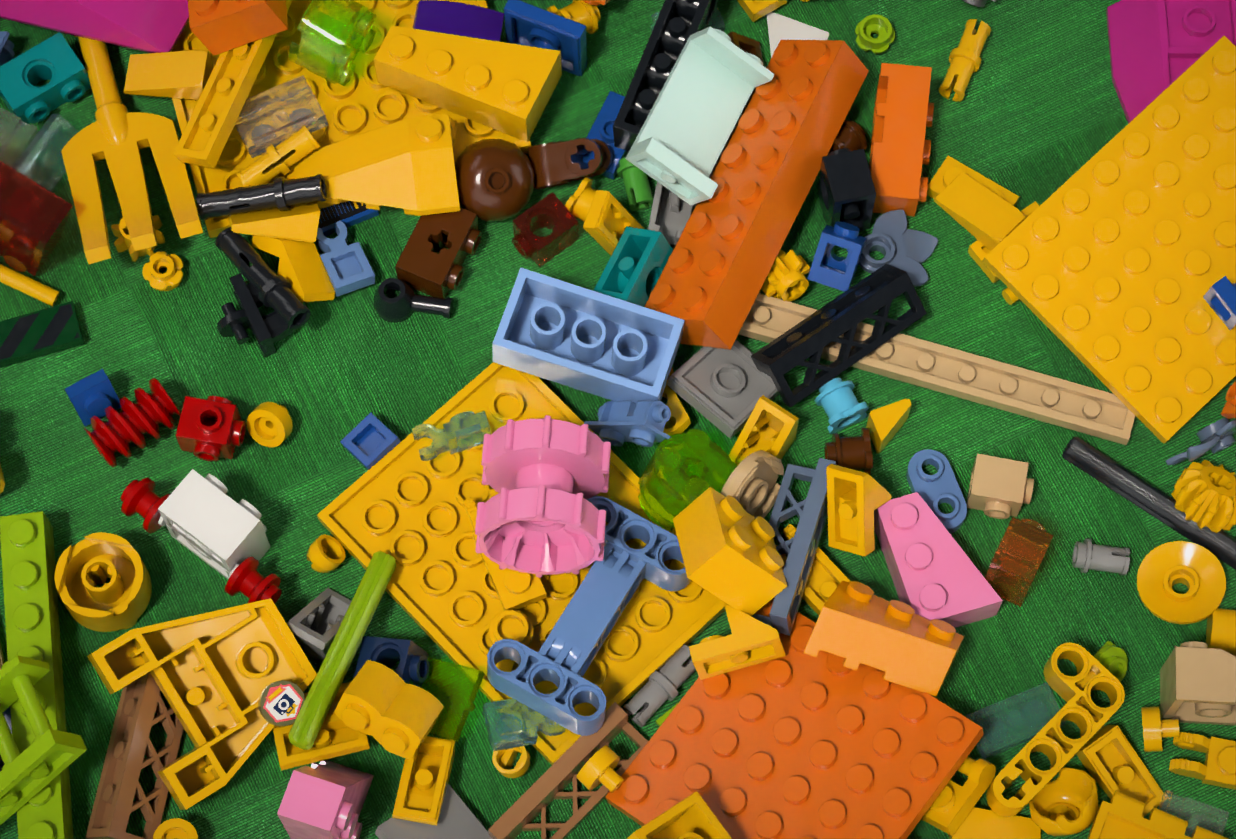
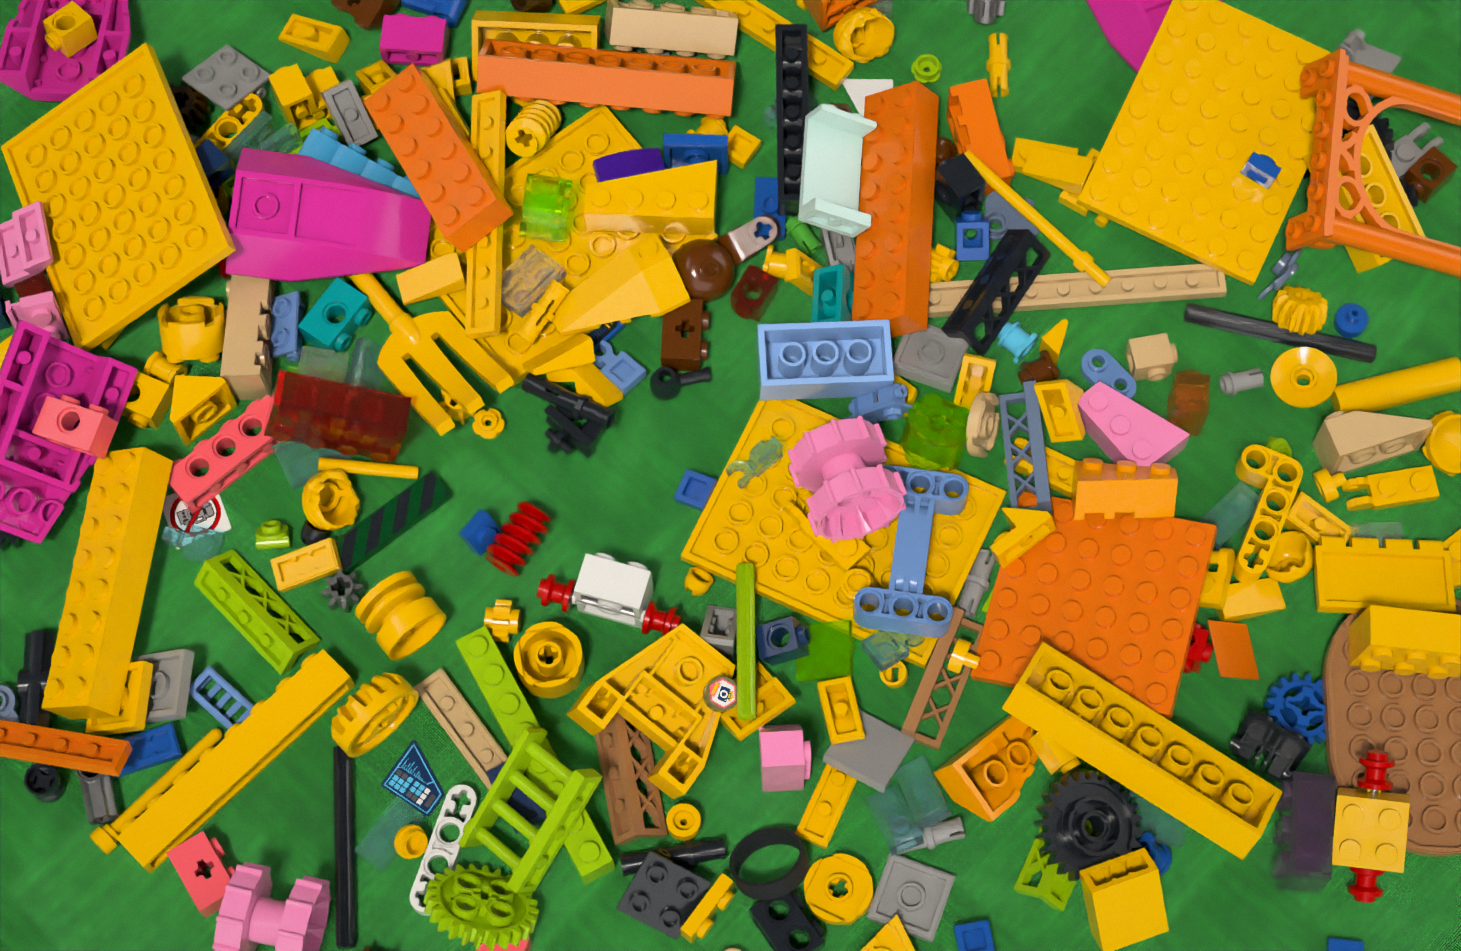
camera: 20 degrees left, 0 degrees up
red brick [175,396,246,461] -> none
black pin [196,174,327,220] -> none
yellow tile [246,402,293,448] -> none
yellow brick [334,660,444,759] -> none
yellow piece [673,487,787,616] -> none
none -> yellow gear [484,599,521,642]
none -> yellow plate [728,125,761,170]
none -> yellow bar [964,150,1112,288]

